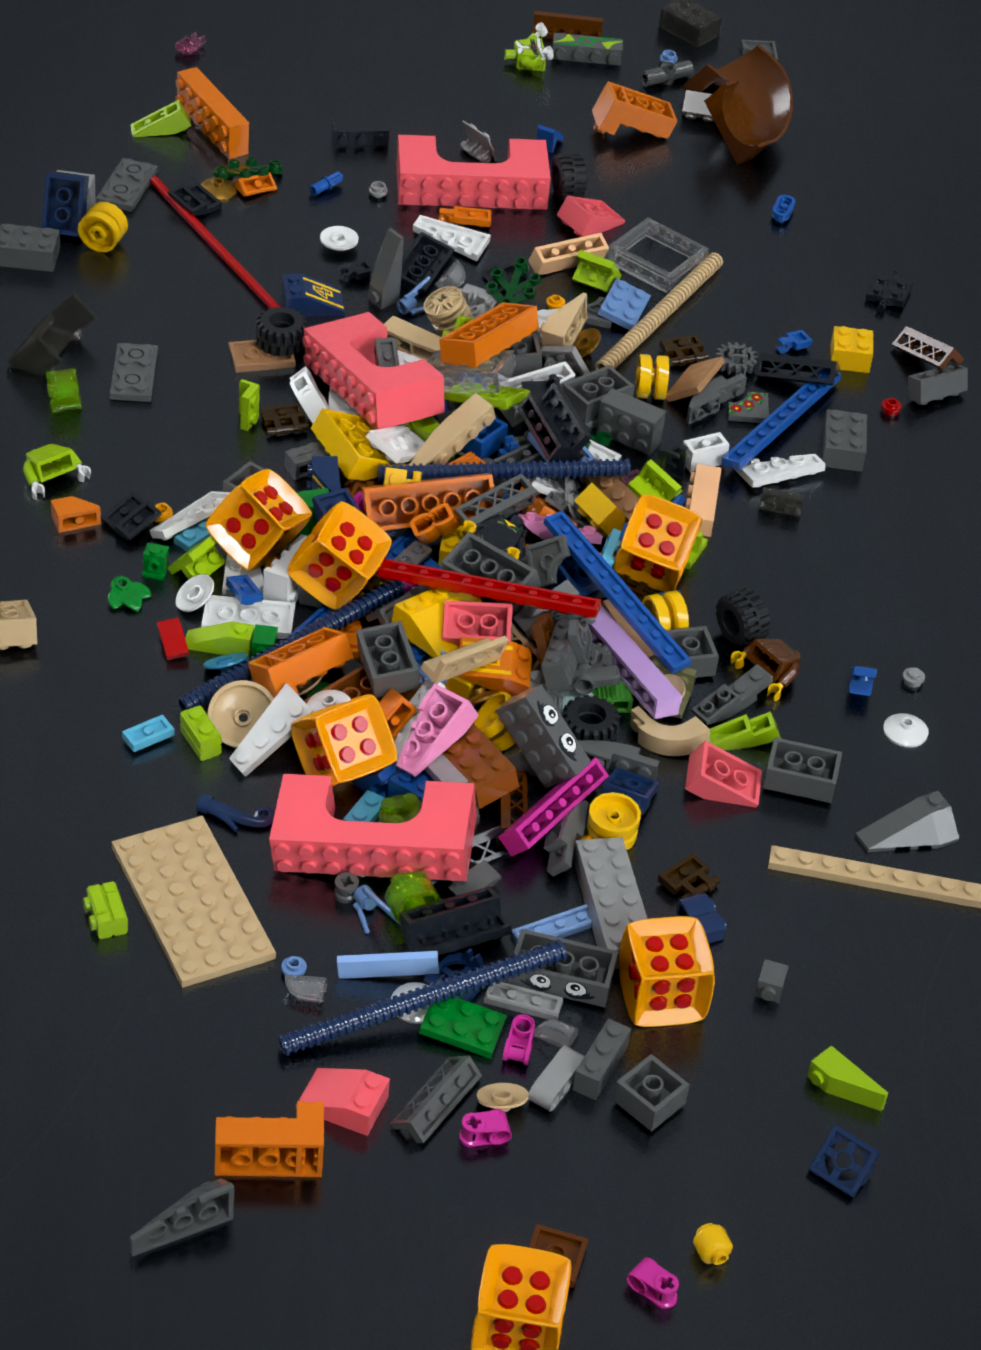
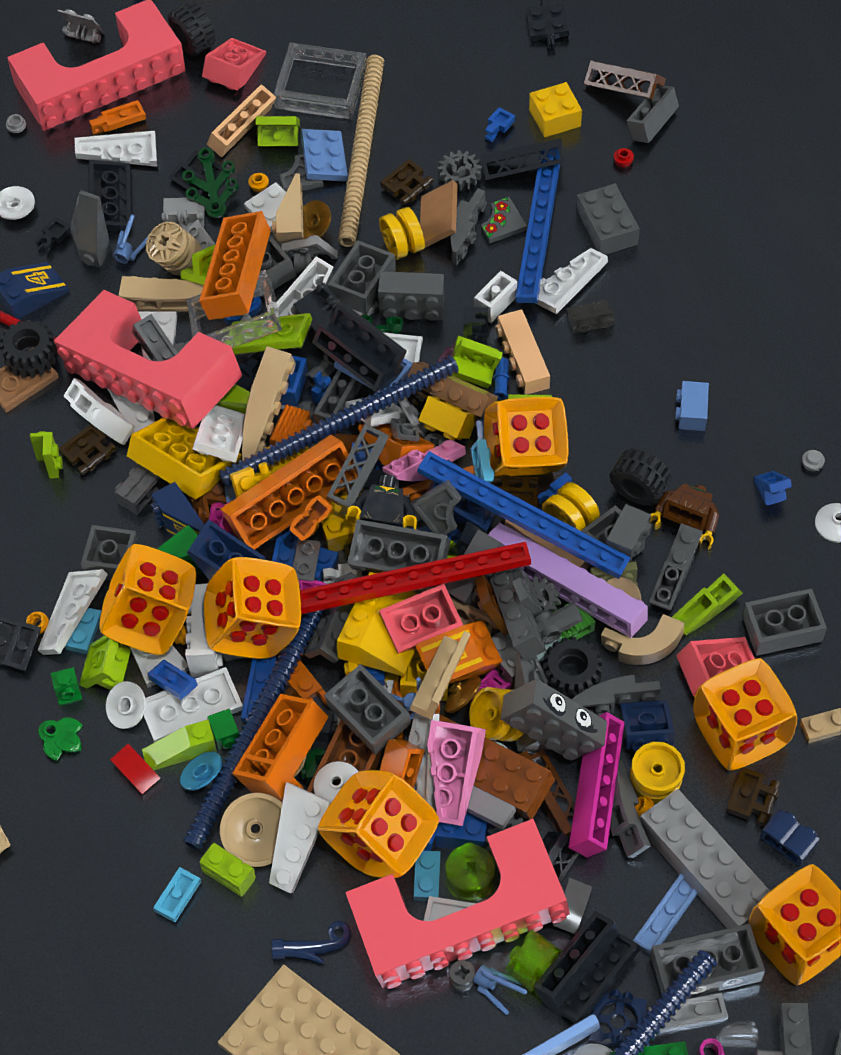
camera: 20 degrees left, 15 degrees up
clear brick [435,260,466,288] -> none
none -> dark grey brick [606,504,652,562]
none -> medium blue brick [675,381,709,431]
none -> light orange piece [693,658,797,771]

